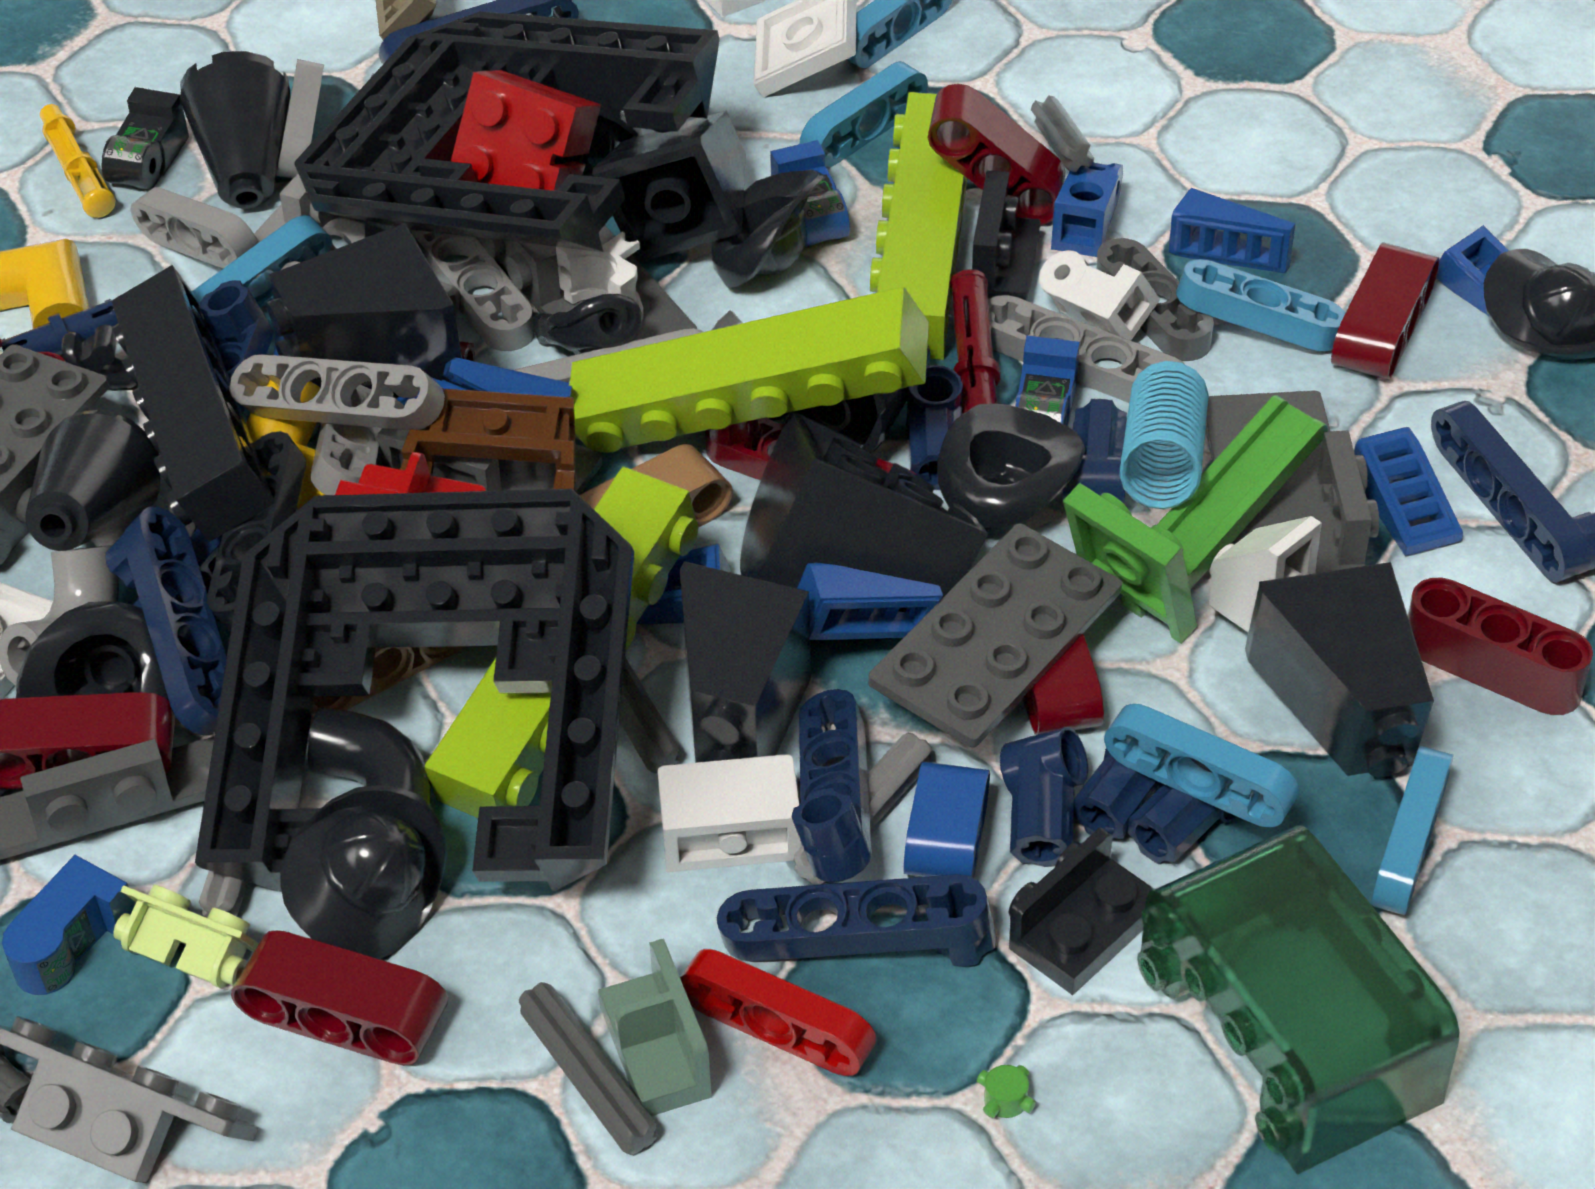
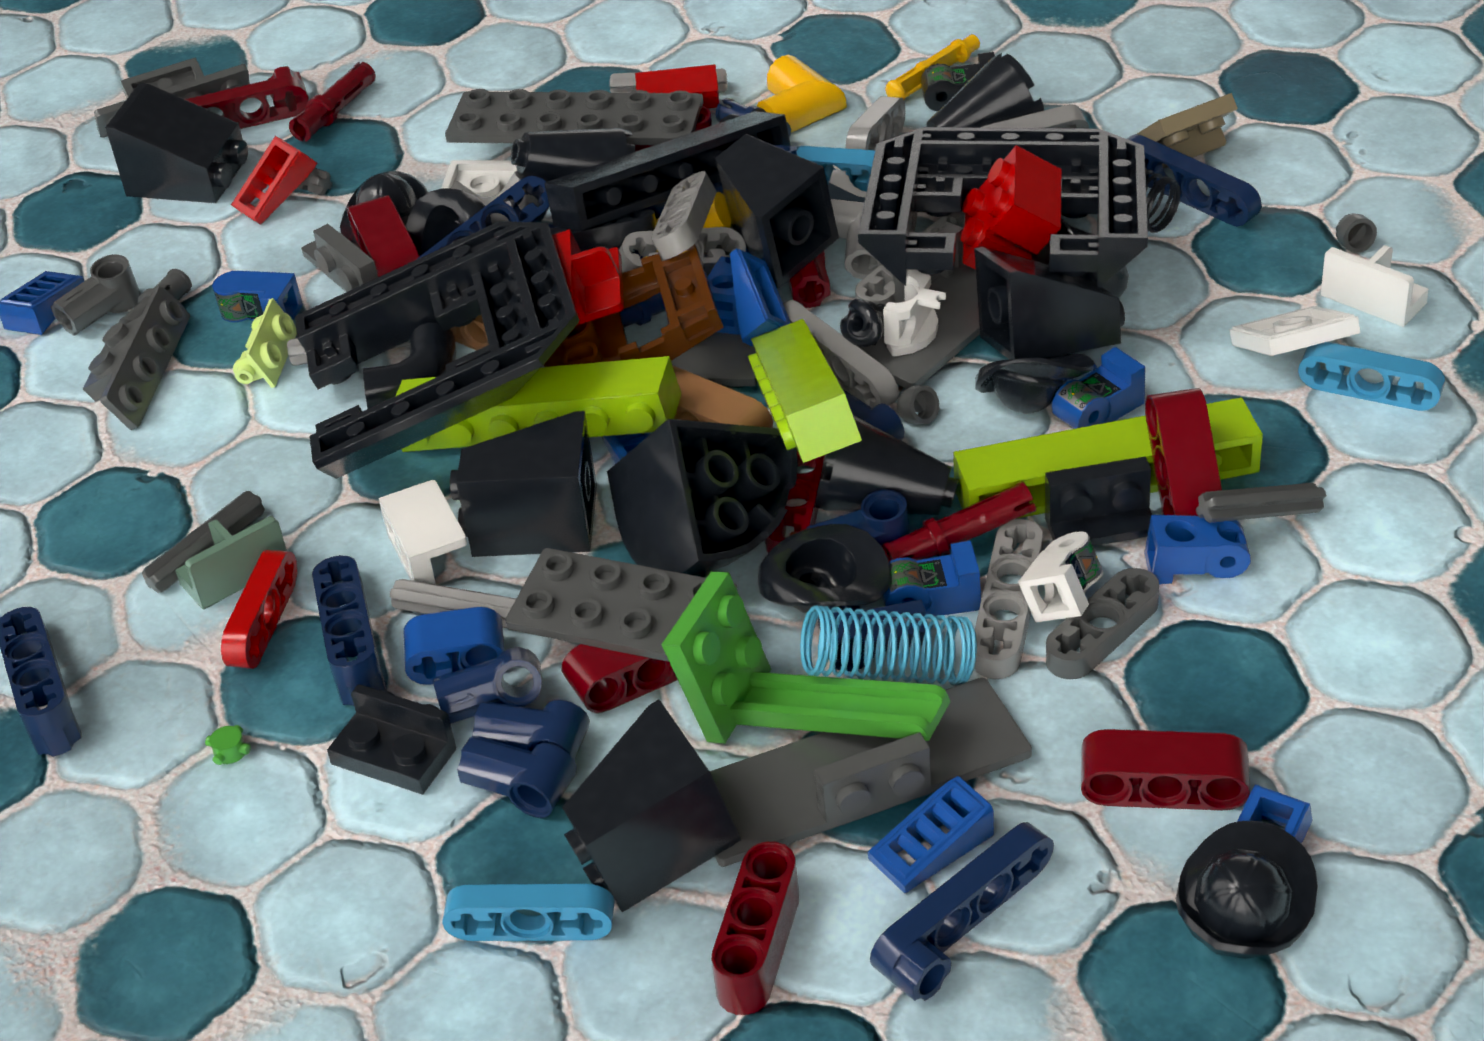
camera: 75 degrees right, 5 degrees down
dark red beam [231,930,449,1066] -> none
black hat [280,785,448,959] -> none
dark blue beam [791,689,872,882] -> none
blue slope [797,563,943,640] -> none
dark azure beam [799,61,928,167] -> none
dark azure beam [1104,704,1299,827] -> none
clear green windscreen [1137,825,1460,1175] -> none
blue slope [1169,188,1295,273] -> none
dark azure beam [1176,259,1345,351] -> none
white slope [1209,516,1322,632] -> none

